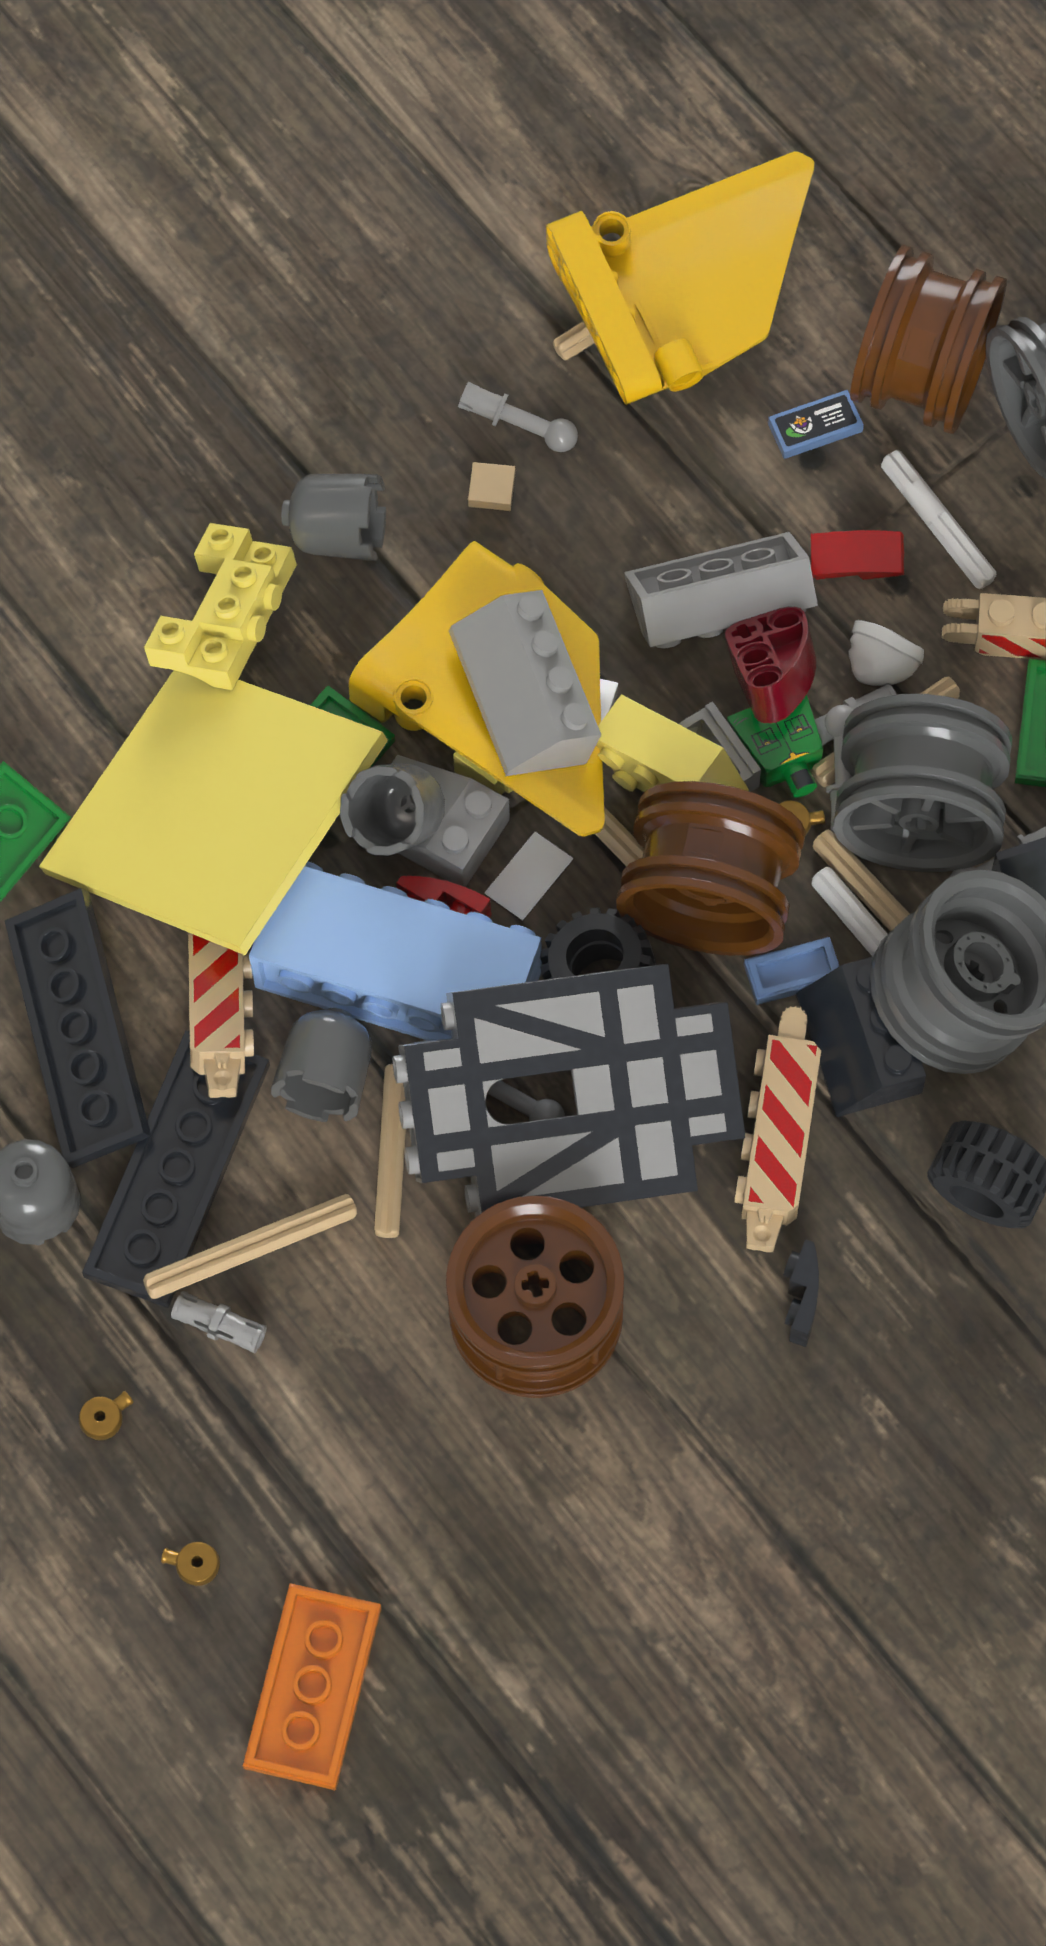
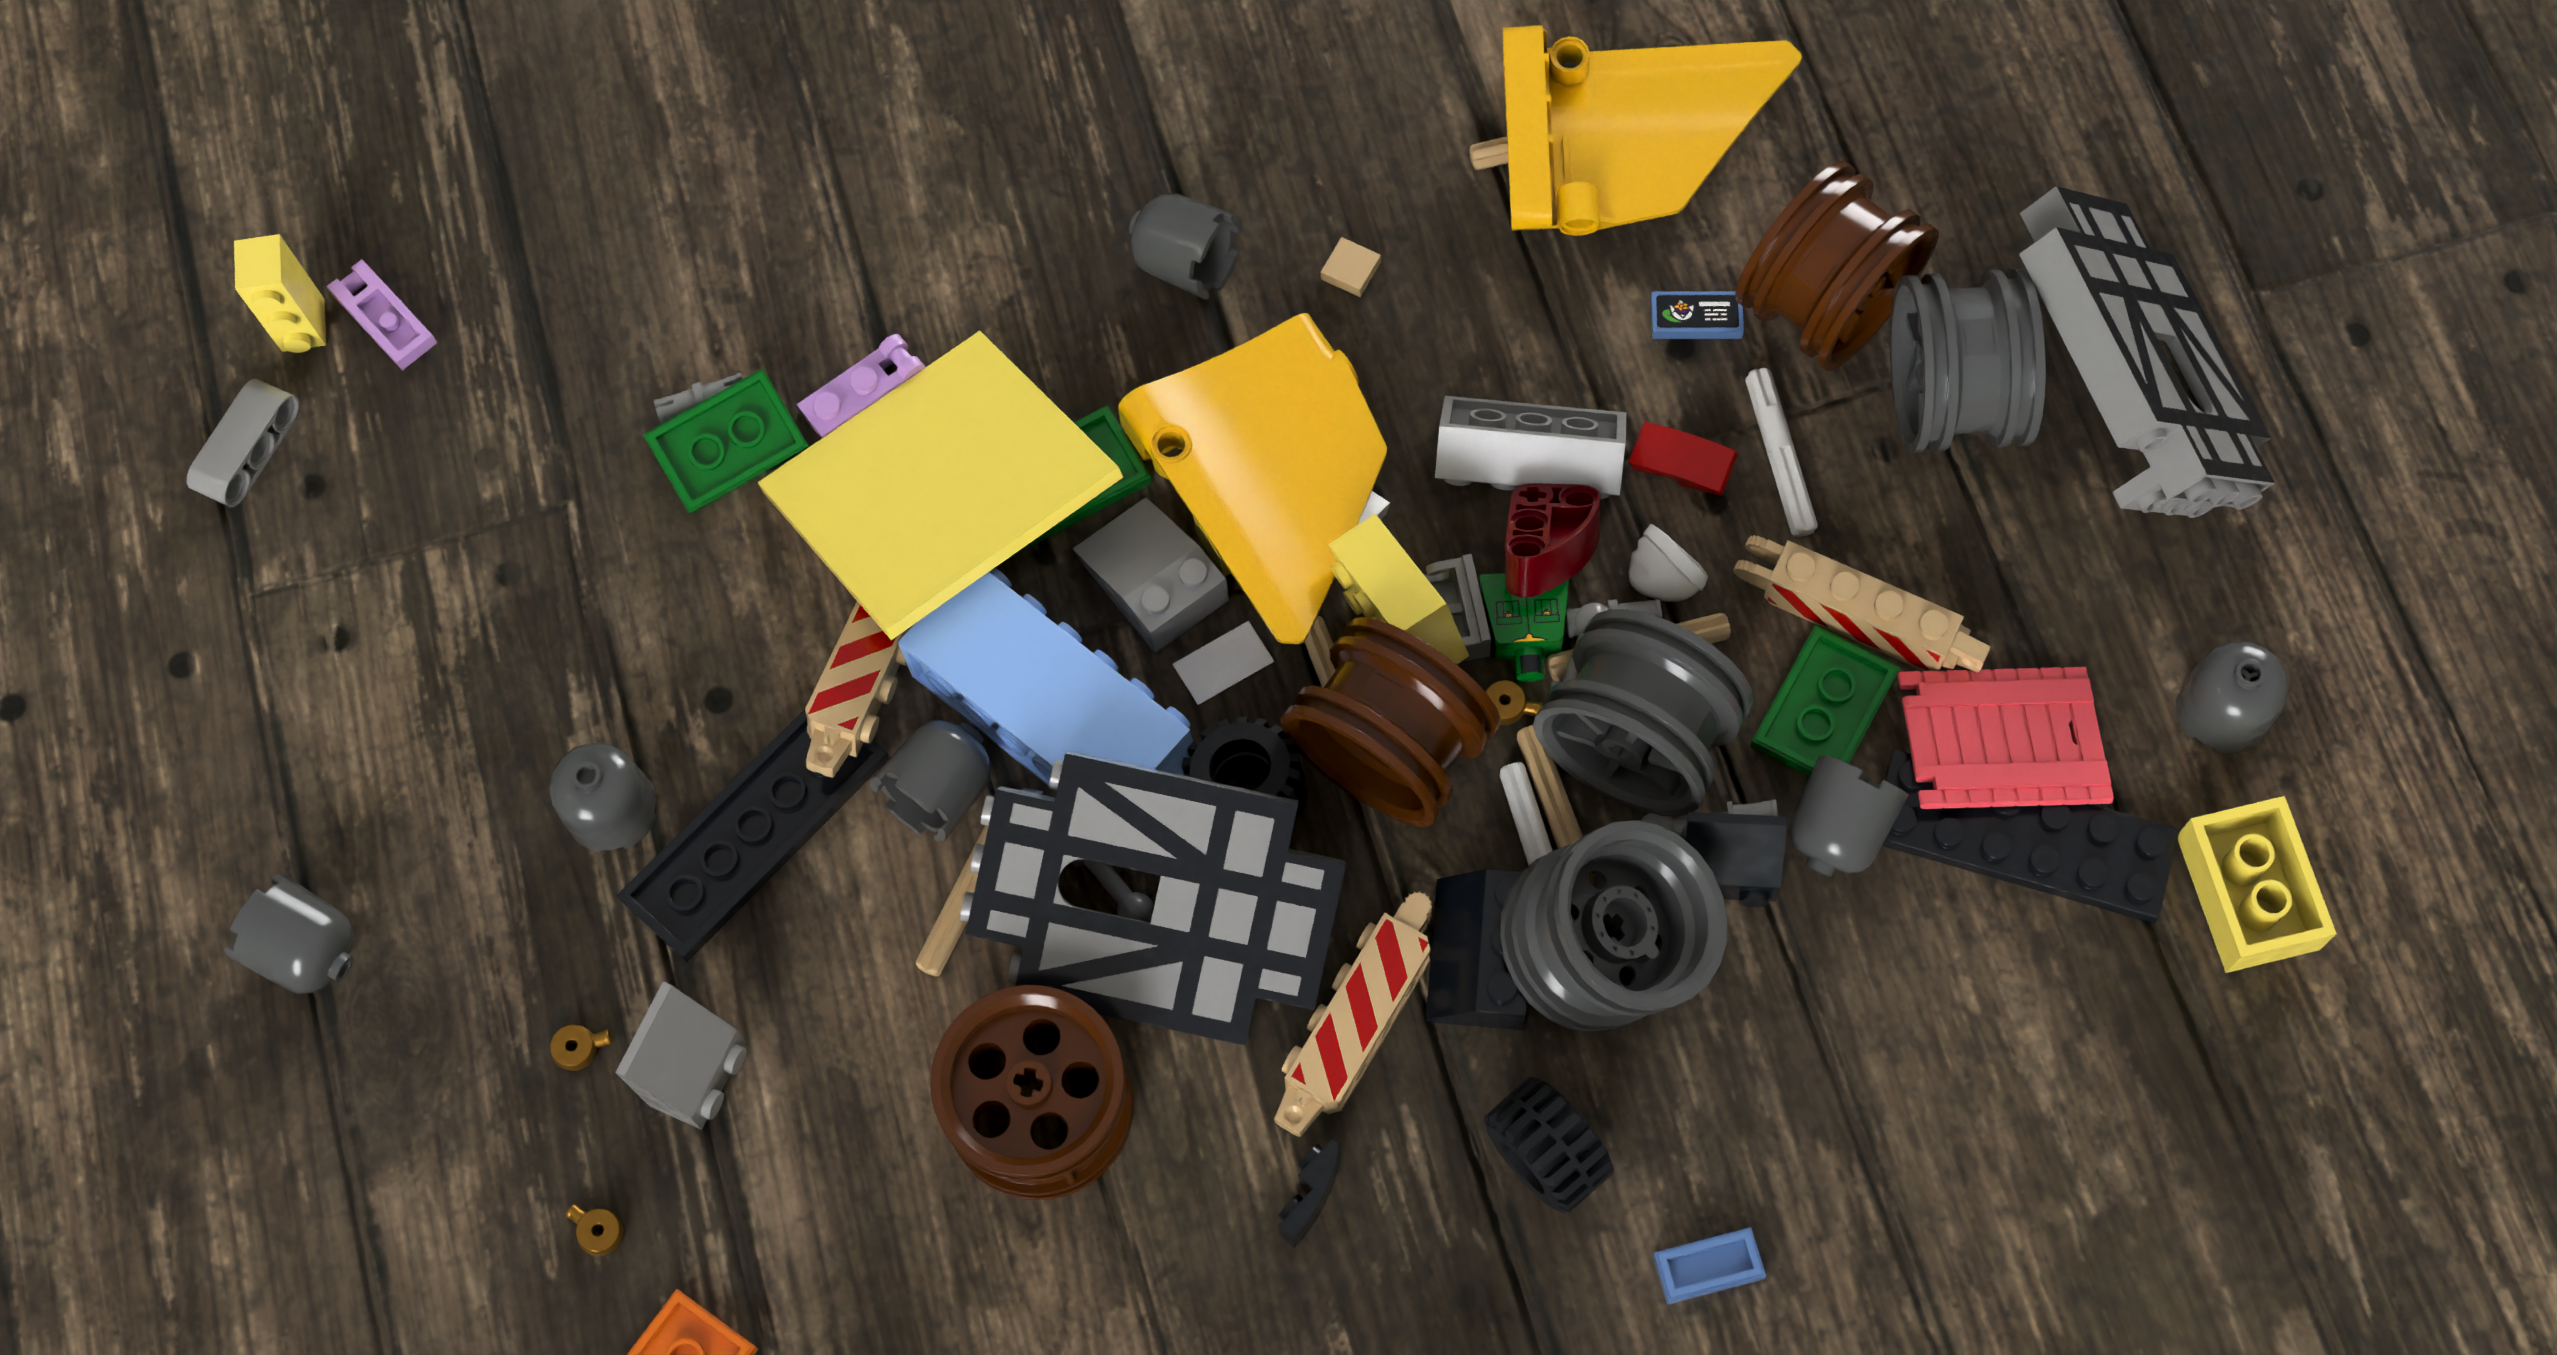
camera: 25 degrees right, 0 degrees up
black plate [5,888,151,1168] -> none
tan axle [143,1194,357,1299] -> none
light yellow bracket [144,523,297,690] -> none
light grey pin [171,1291,267,1354] -> none
dark grey cylinder [340,763,445,856] -> none
red slope [396,876,491,918] -> none
light grey slope [449,590,601,776] -> none
light grey pin [458,381,578,452] -> none
medium blue tile [744,937,839,1005] -> none
none -> light grey slope [615,982,747,1130]
none -> lavender plate [796,334,926,439]

